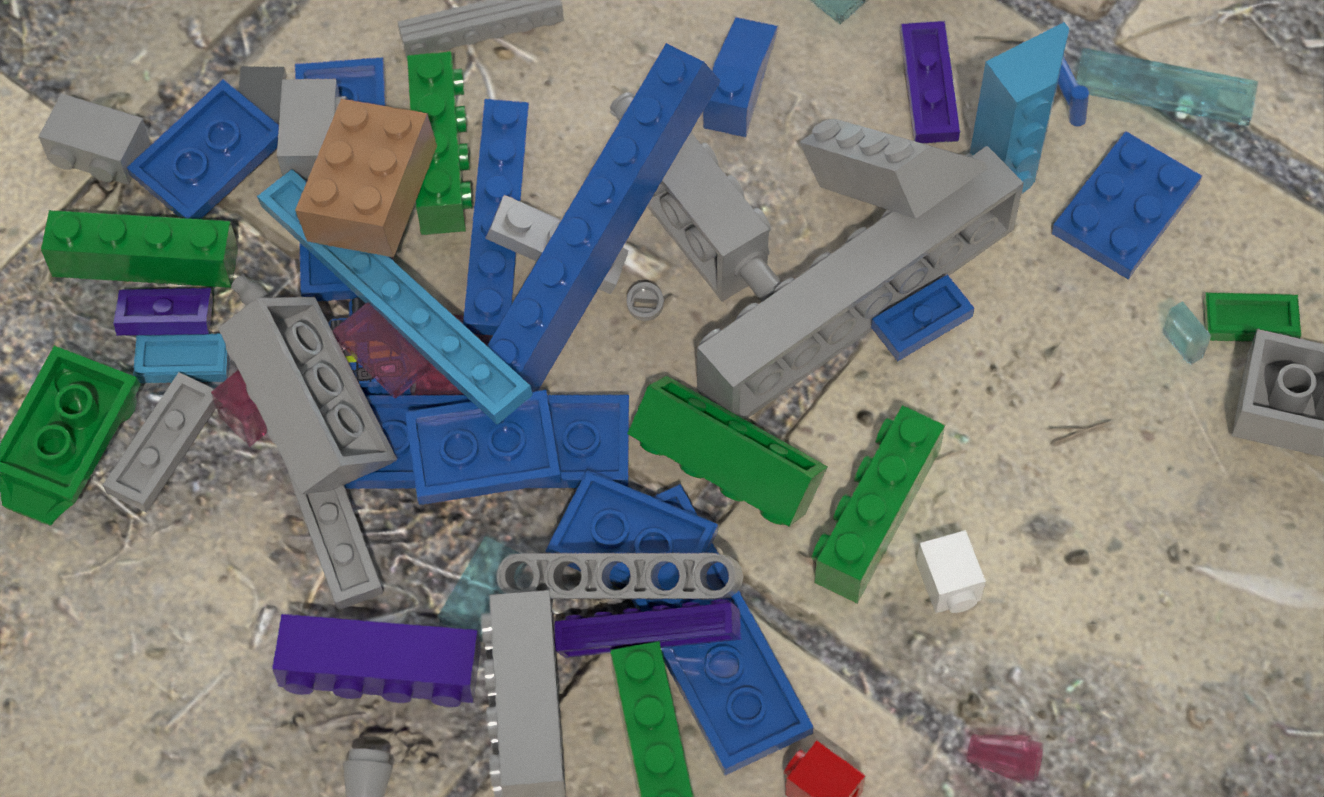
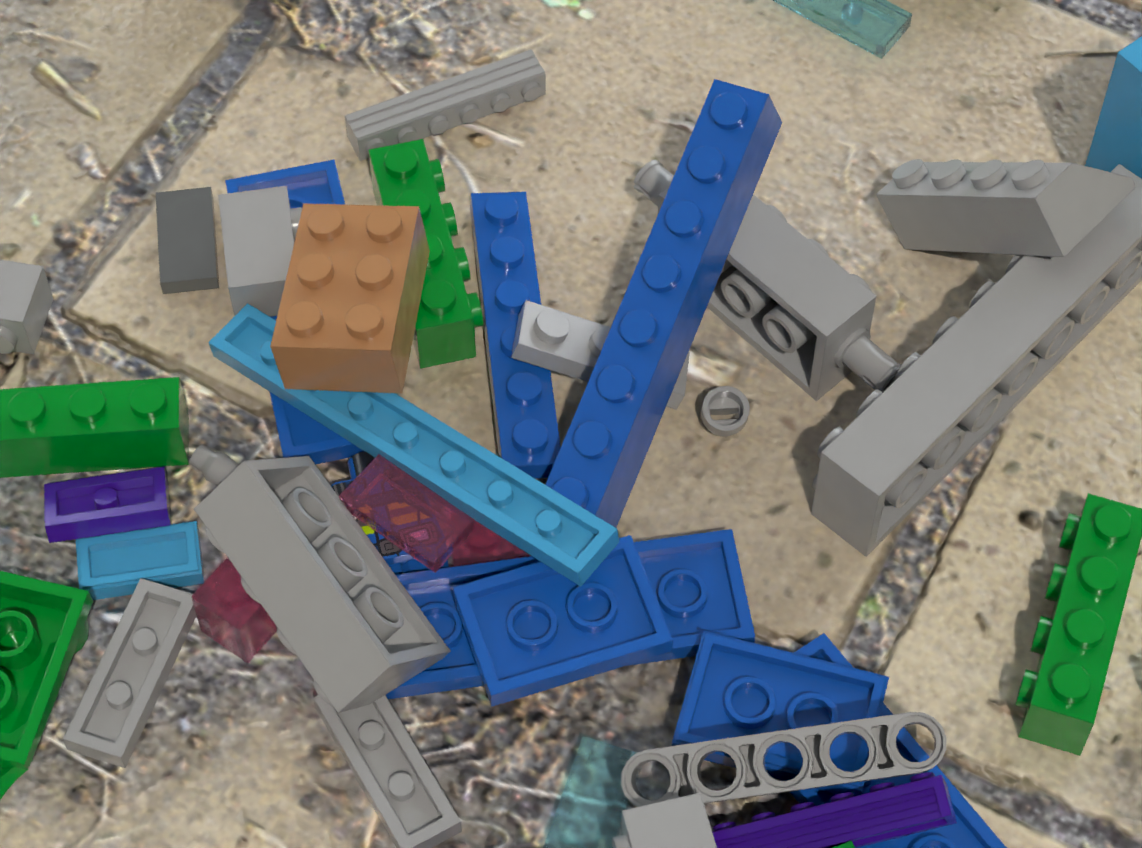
camera: 10 degrees left, 5 degrees down
blue plate [126,79,279,219] -> none
green brick [627,376,828,527] -> none
blue slope [703,17,778,138] -> none
blue plate [871,274,975,361] -> none
dark purple plate [900,21,960,144] -> none

